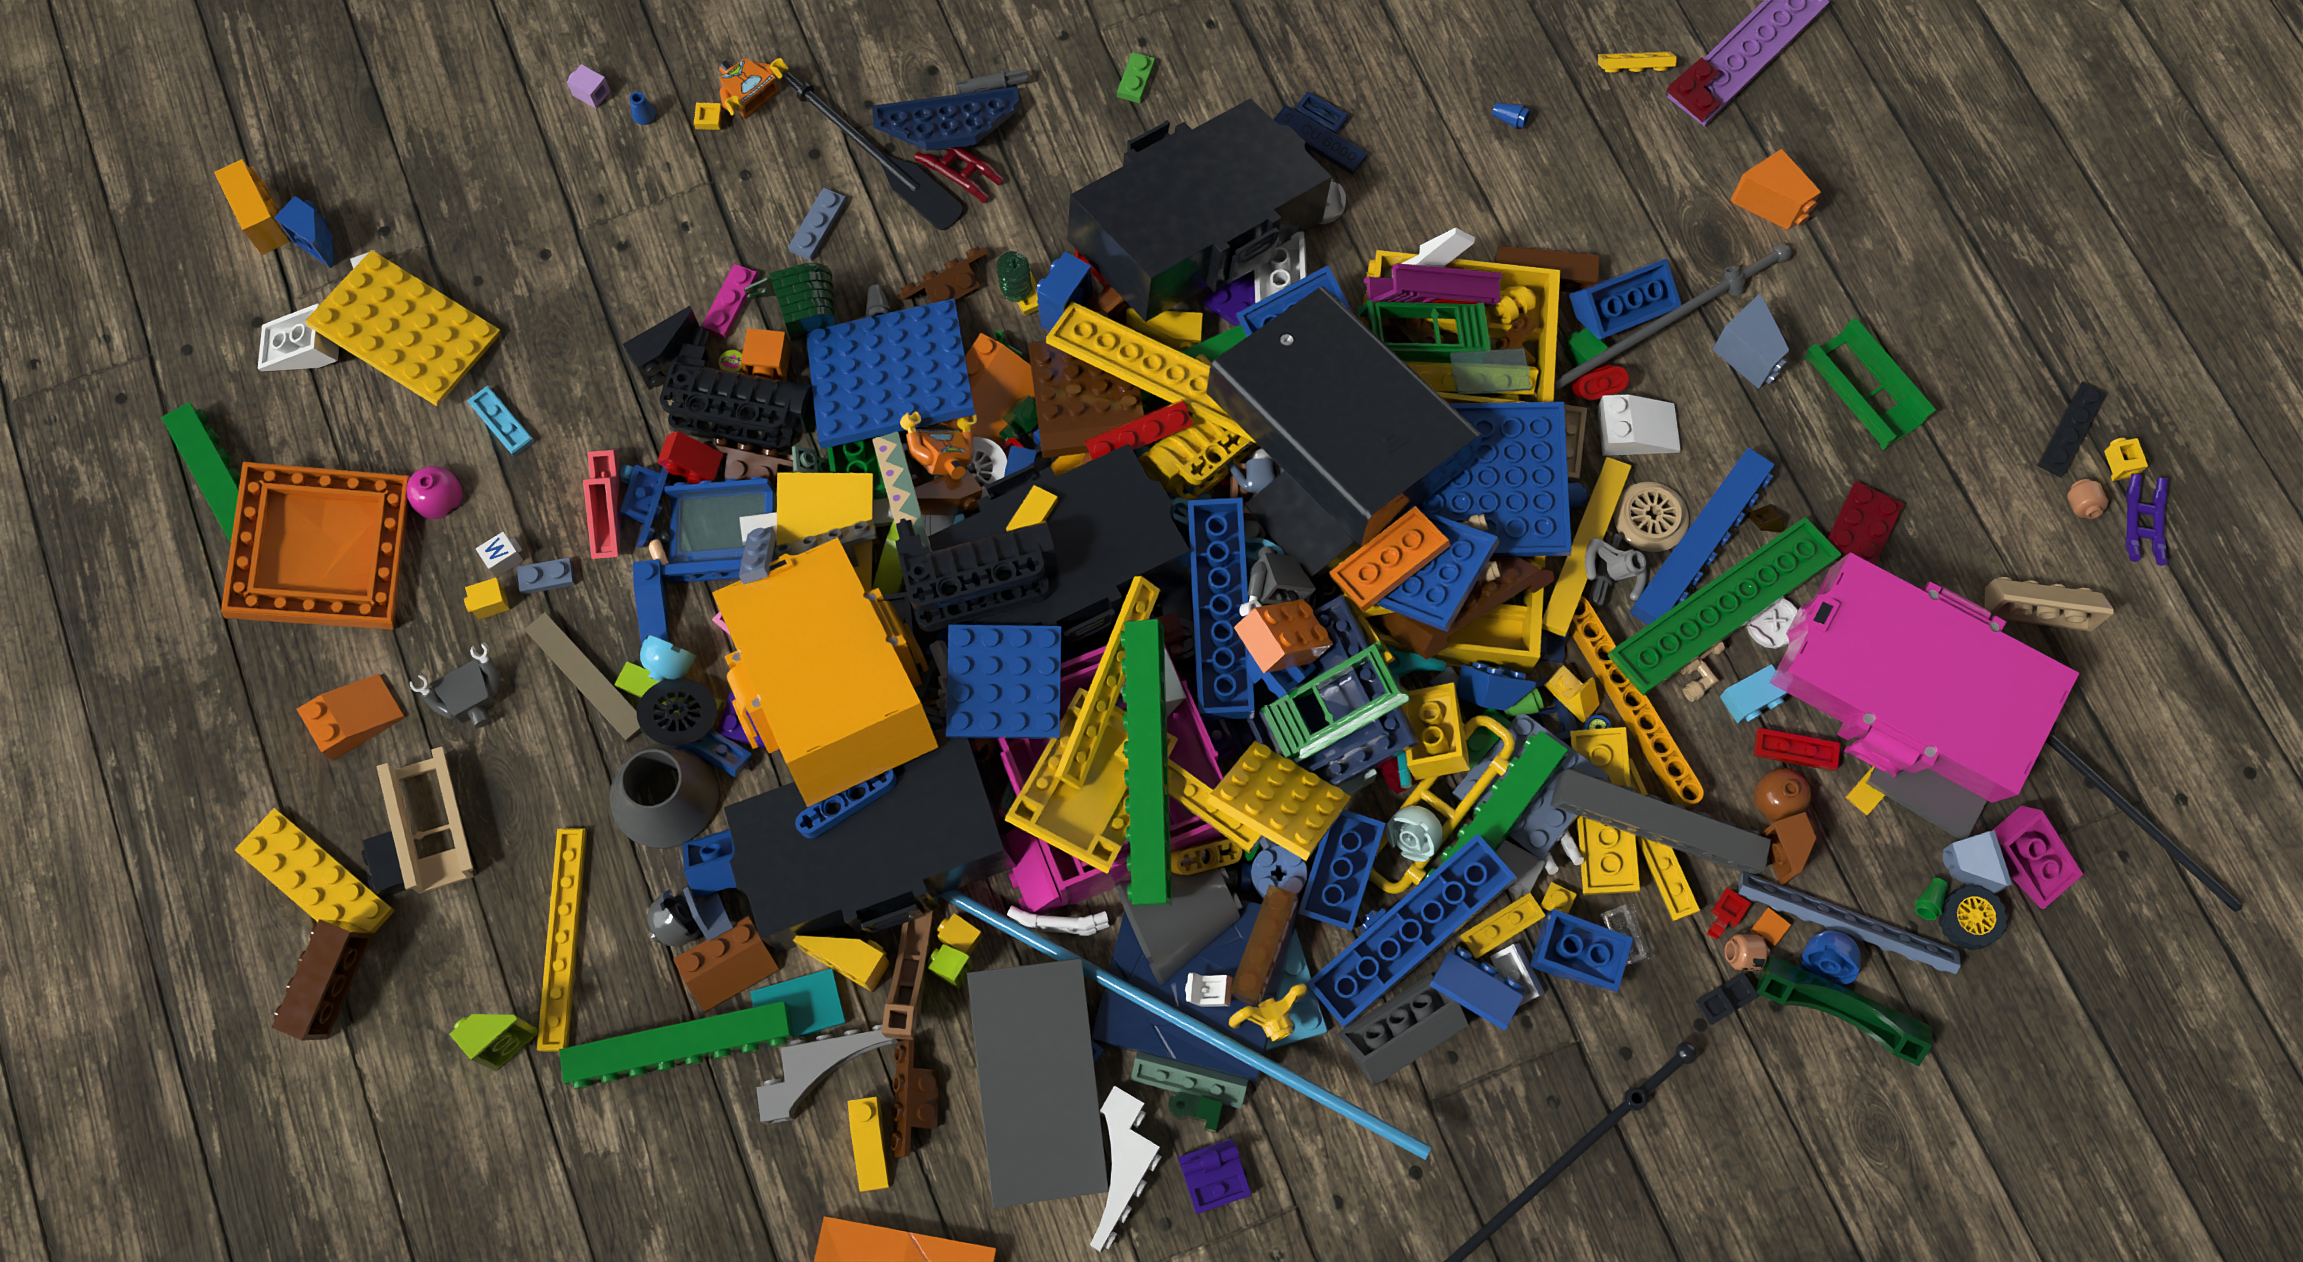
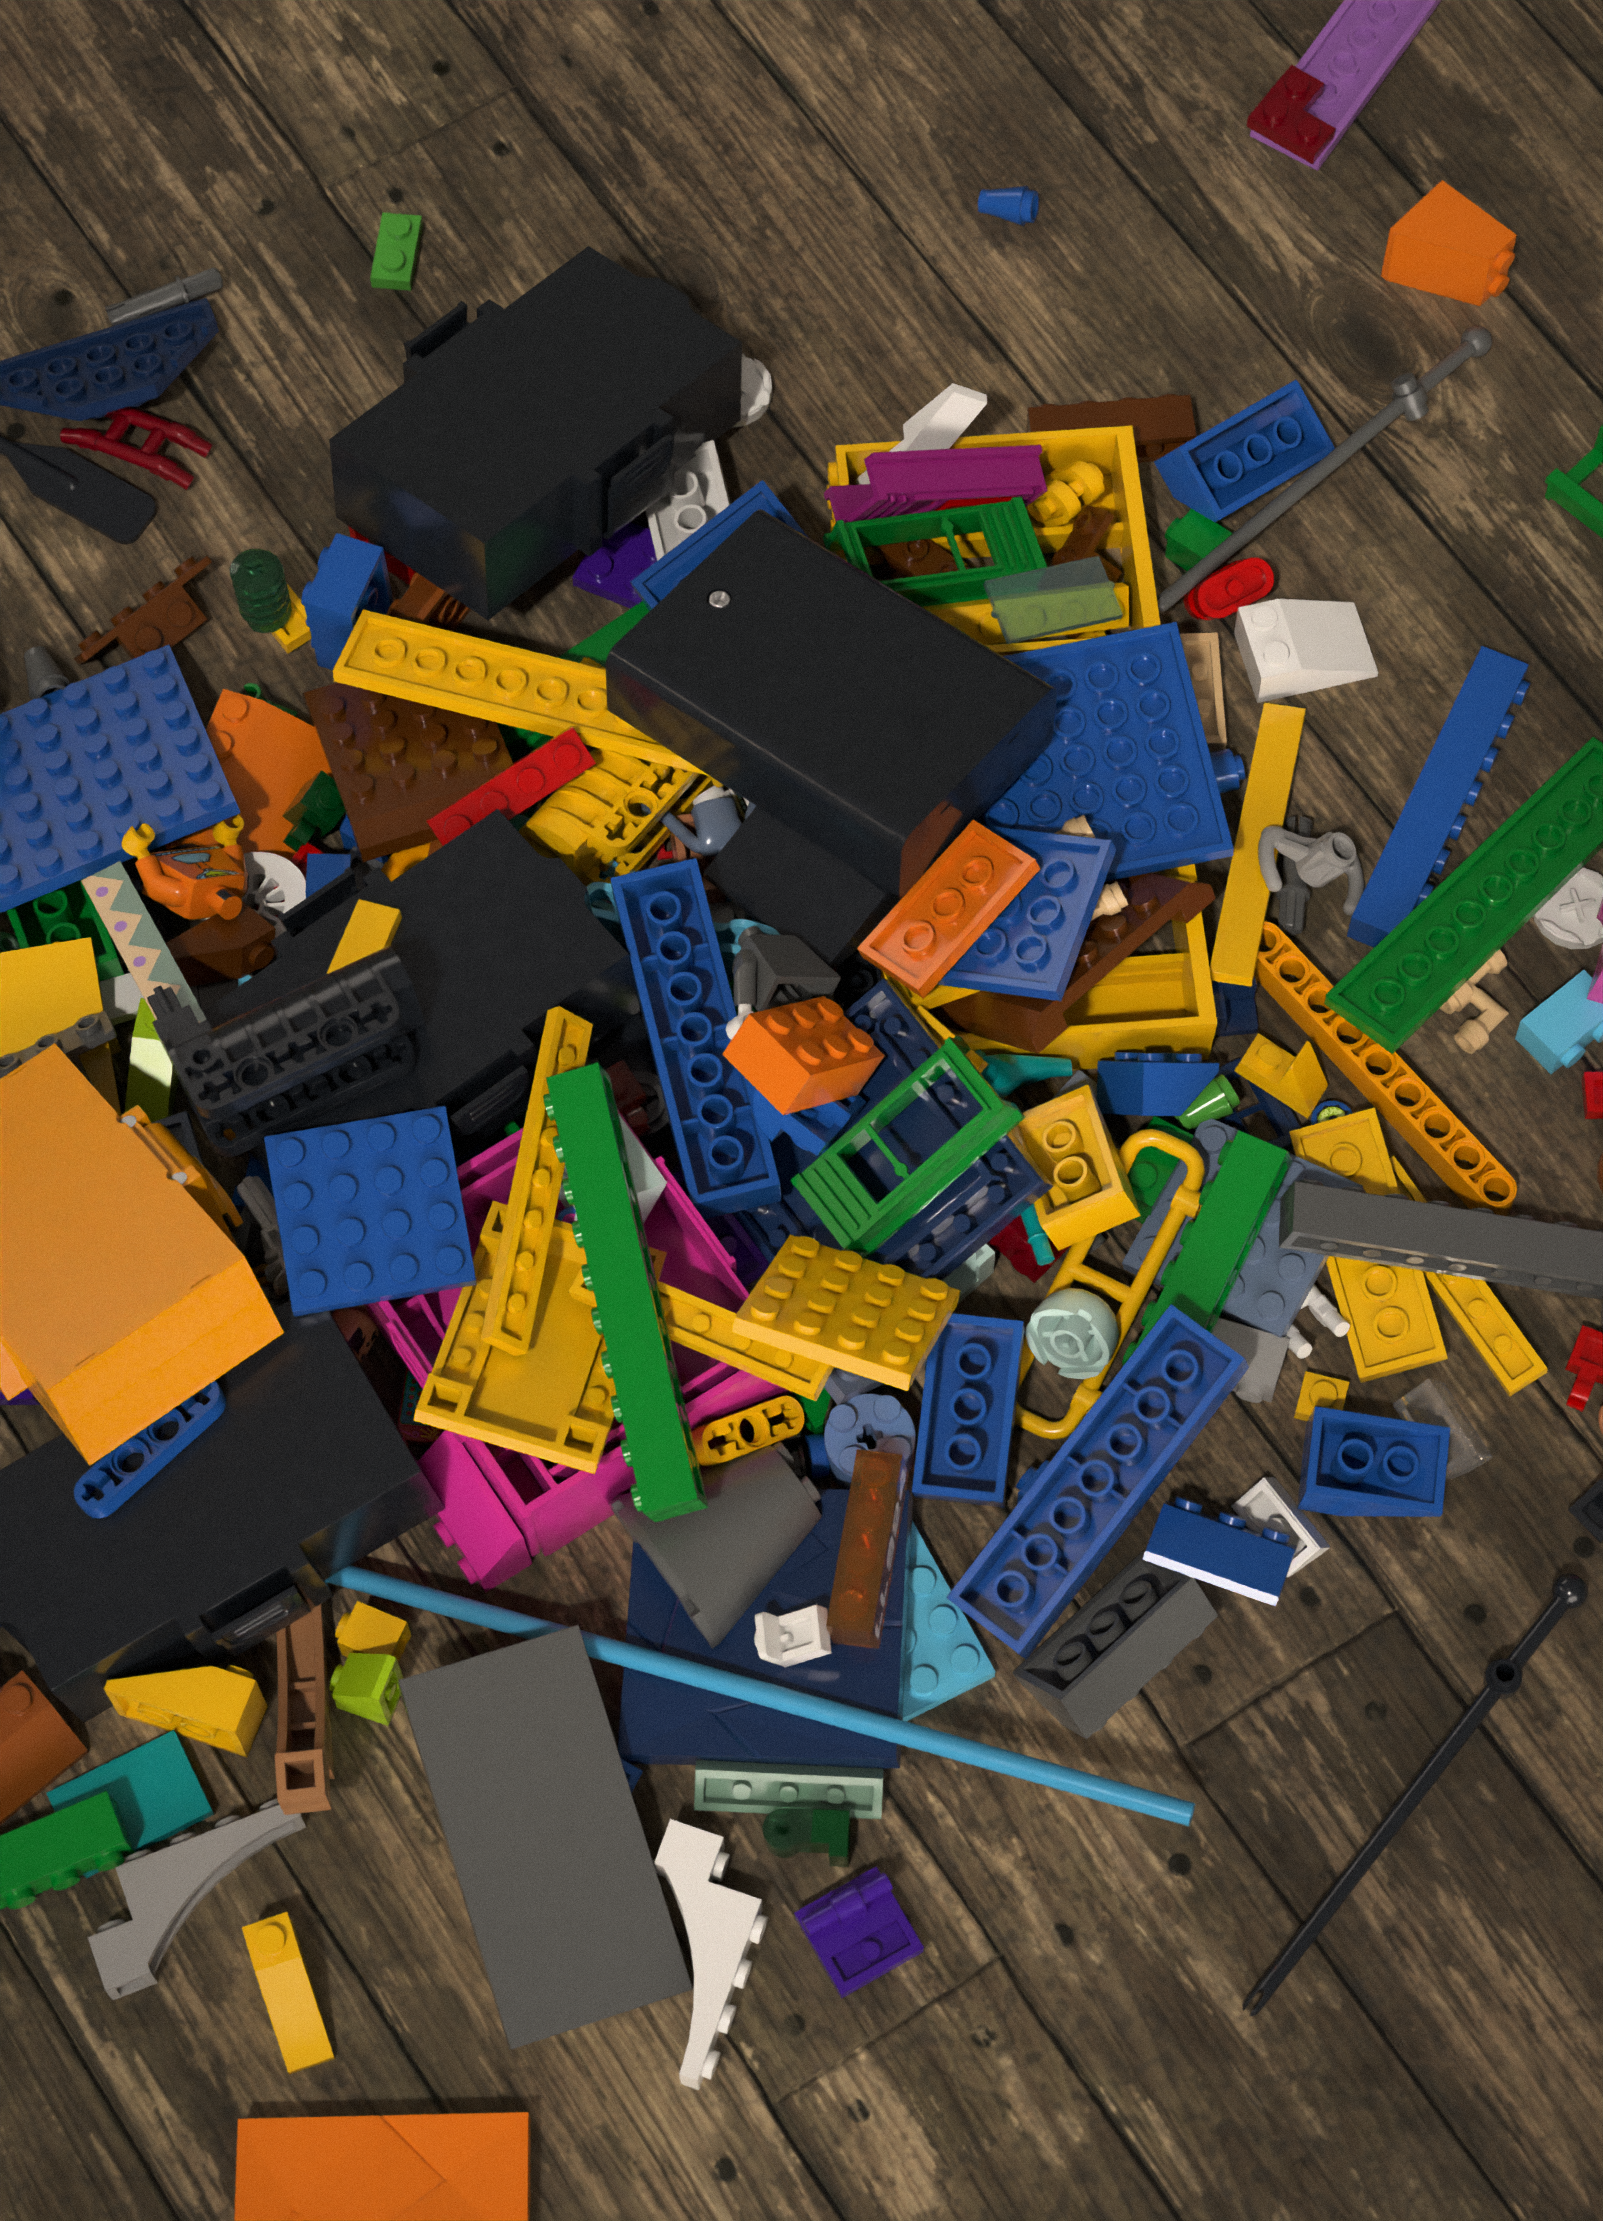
camera: 10 degrees left, 5 degrees down
reddish brown bracket [890,1040,939,1158] -> none
white piece [1007,906,1109,936] -> none
yellow slope [1126,308,1203,351] -> none
yellow piece [1229,983,1307,1042] -> none
dark blue tile [1273,104,1367,175] -> none
dark blue tile [1294,91,1349,135] -> none
yellow plate [1459,893,1546,960] -> none
yellow plate [1598,51,1676,73] -> none
tan piece [1613,482,1689,552] -> none
sand blue slope [1712,294,1789,389] -> none
dark brown slope [1747,504,1784,533] -> none

